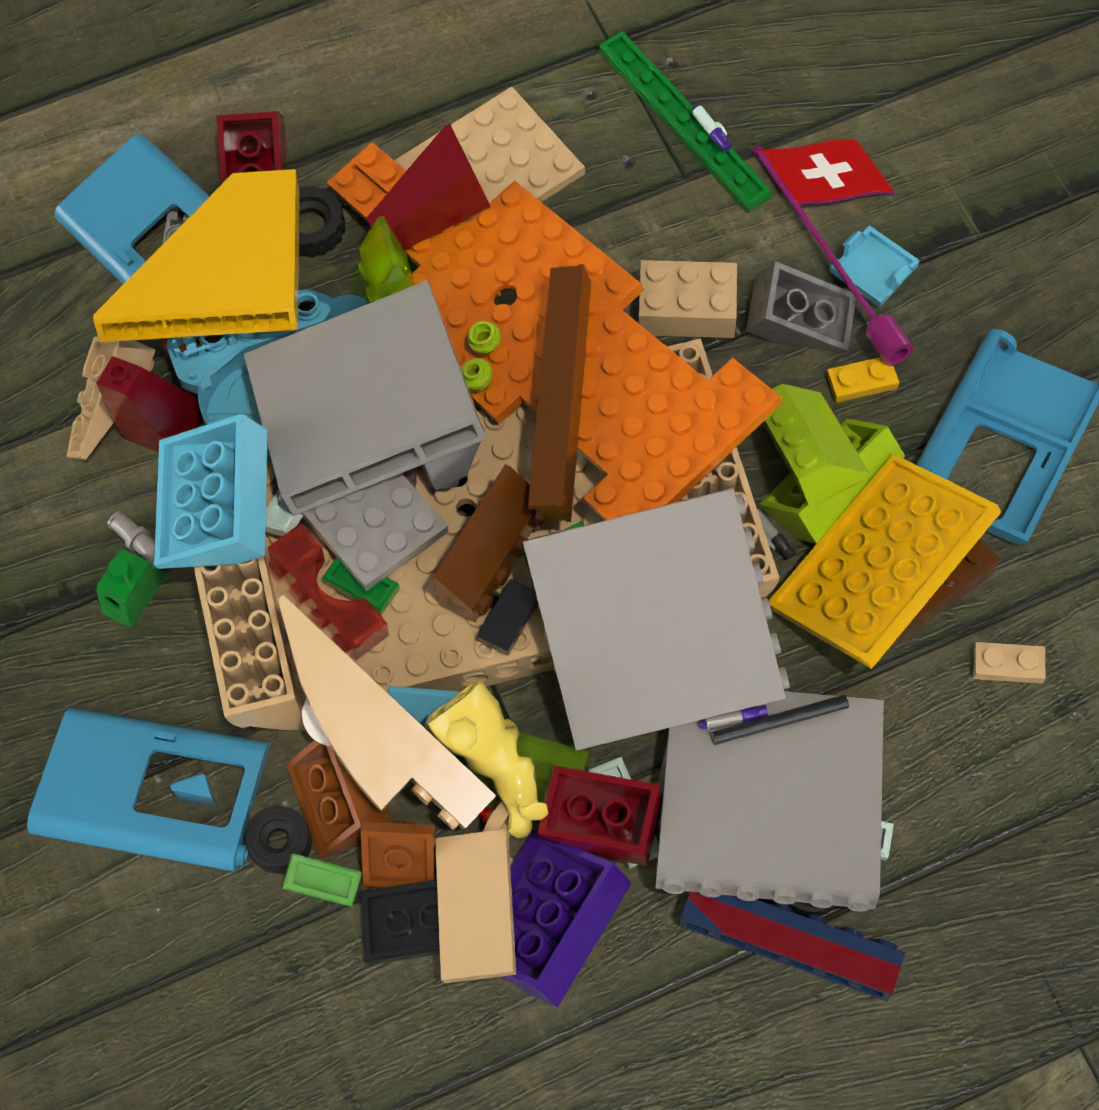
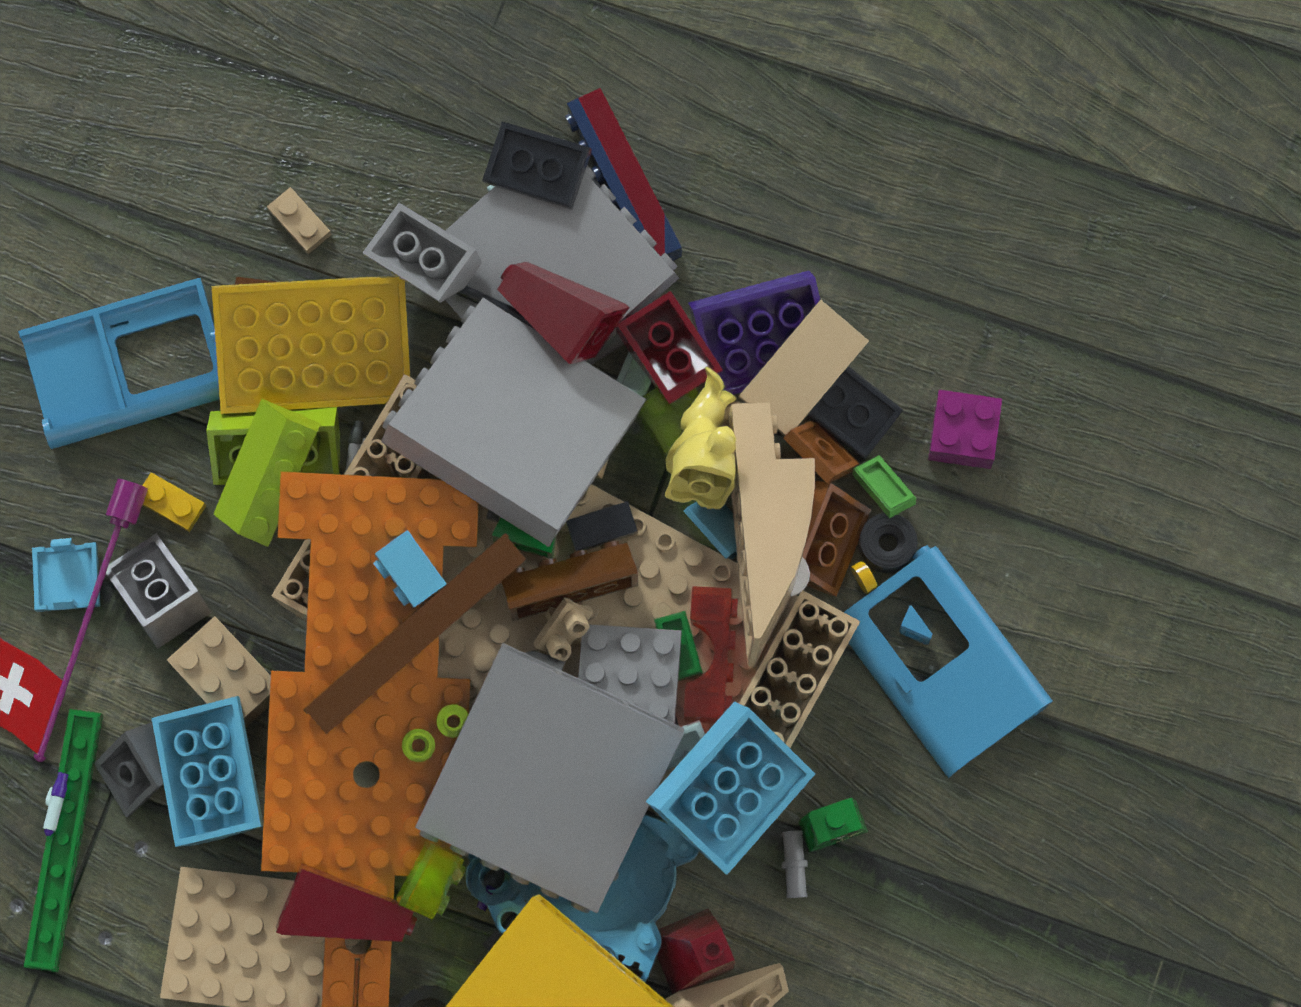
camera: 135 degrees left, 10 degrees up
none -> dark grey slope [94,722,163,818]
none -> medium azure slope [152,696,263,847]
none -> light grey slope [363,203,482,303]
none -> medium azure brick [373,530,446,608]
none -> black tile [482,121,592,209]
none -> dark red slope [497,262,630,365]
none -> tan hips [533,597,594,661]
none -> yellow tile [851,561,878,594]
none -> magenta brick [928,390,1002,469]

